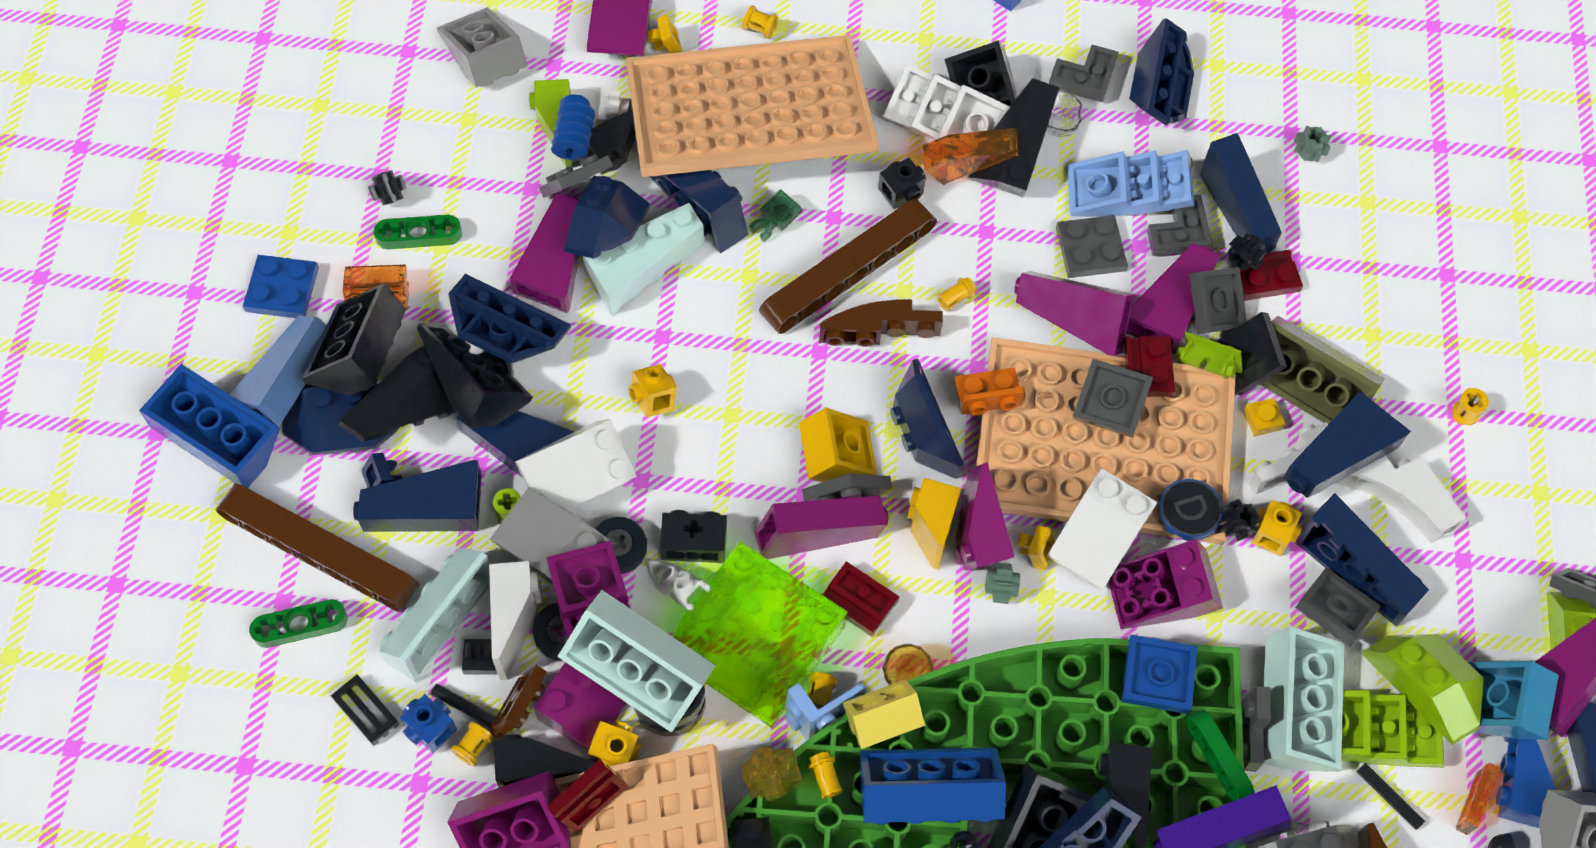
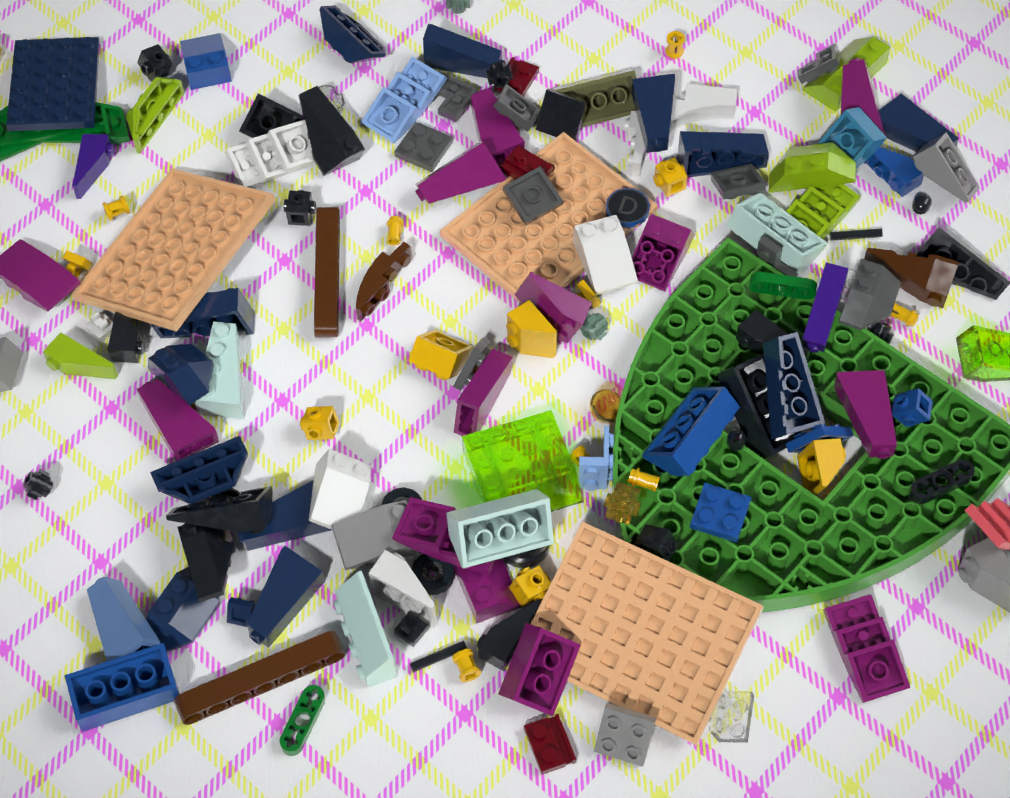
camera: 50 degrees left, 5 degrees down
blue plate [243,254,319,319] -> none
black slope [302,283,406,396] -> none
black tile [330,674,400,747] -> none
clear orange hinge [342,264,409,309] -> none
green beam [373,214,462,250] -> none
blue brick [400,694,458,754] -> none
reddish brown plate [488,664,547,739] -> none
lime bush [493,488,521,523] -> none
dark grey plate [539,154,613,198] -> none
dark red plate [547,759,628,833] -> none
blue piece [551,94,595,161] -> none
white piece [648,560,711,611] -> none
black brick [660,510,727,563] -> none
clear green plate [749,189,803,242] -> none
dark red plate [819,561,900,637] -> none
light yellow hinge [843,679,925,749] -> none
dark blue wedge [890,358,964,479] -> none
clear orange slope [923,128,1019,185] -> none
orange bracket [953,367,1025,415] -> none
dark grey plate [1049,44,1119,102] -> none
blue plate [1121,635,1198,714] -> none
lime hinge [1176,332,1243,378] -> none
black gear [1218,499,1260,541] -> none
yellow plate [1243,398,1286,437] -> none
clear orange tile [1456,762,1501,835] -> none

